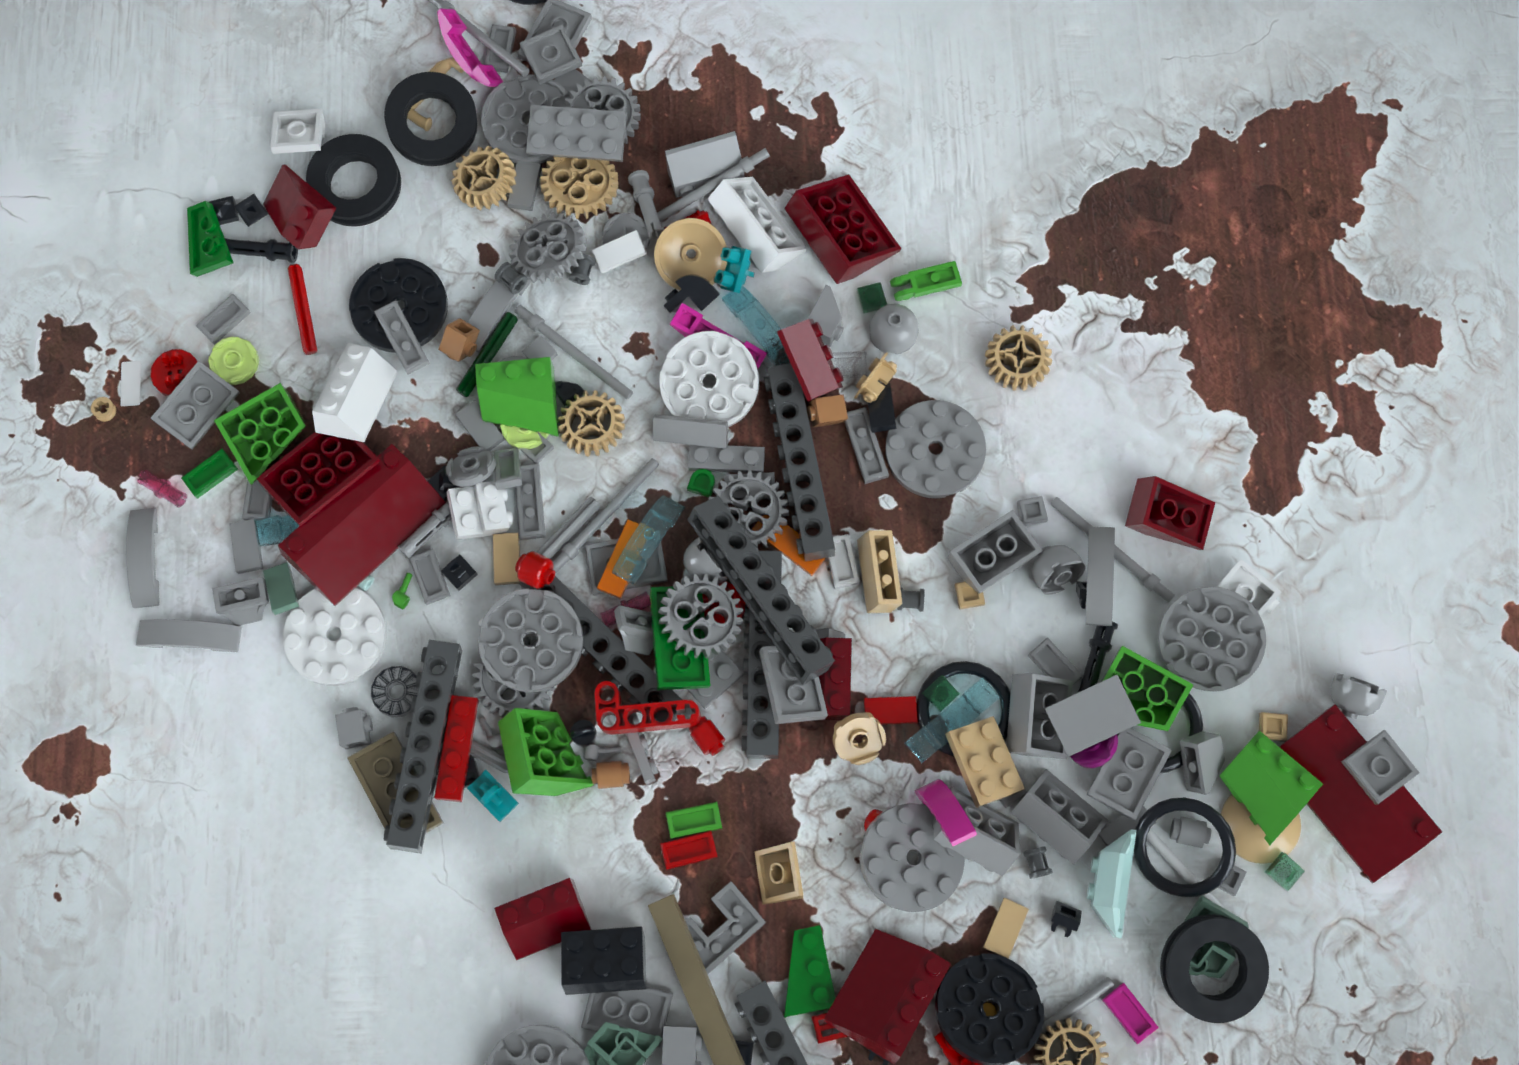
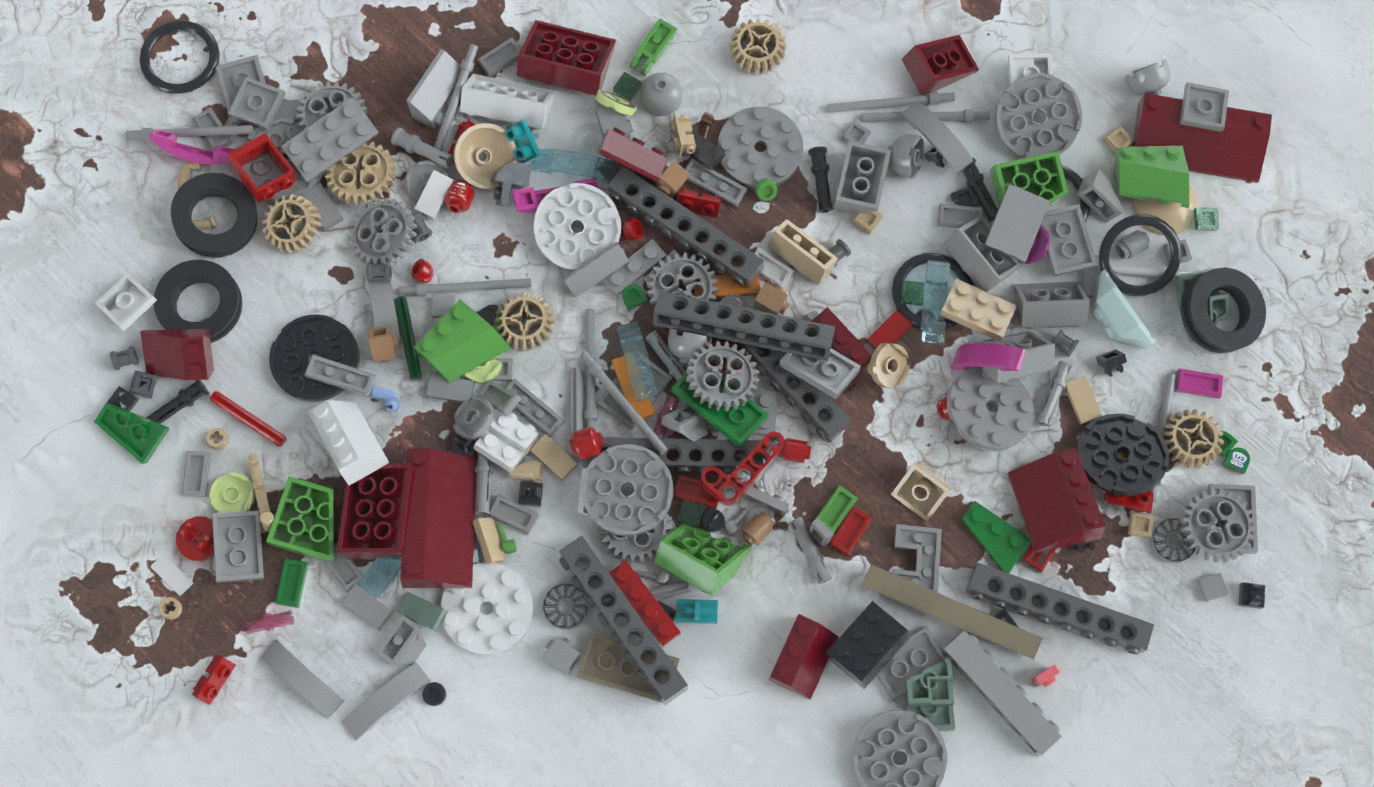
camera: 50 degrees left, 0 degrees up
none -> dark grey bush [110,346,139,371]
none -> red hinge [192,654,236,705]
none -> tan bush [206,428,229,450]
none -> red window [228,133,296,203]
none -> tan piece [248,454,274,532]
none -> light blue arm [372,386,400,412]
none -> red tile [411,259,433,283]
none -> black tile [422,682,447,706]
none -> red head [444,180,475,213]
none -> tan tile [472,518,507,564]
none -> light grey tile [477,37,521,77]
none -> tan cone [509,460,544,483]
none -> light grey bar [580,351,668,455]
none -> yellowish green tile [595,90,637,116]
none -> red tile [622,218,643,241]
none -> light grey pin [645,330,686,381]
none -> red tile [673,475,719,509]
none -> red hinge [676,189,721,218]
none -> clear green plate [677,499,705,528]
none -> reddish brown hand [700,112,714,139]
none -> medium nougat brick [753,282,789,315]
none -> bright green tile [755,178,777,201]
none -> light grey pin [789,517,832,585]
none -> black pin [808,146,833,213]
none -> light grey tile [809,518,834,547]
none -> light grey bar [827,92,955,113]
none -> black tile [950,186,979,207]
none -> light grey pin [1035,361,1072,427]

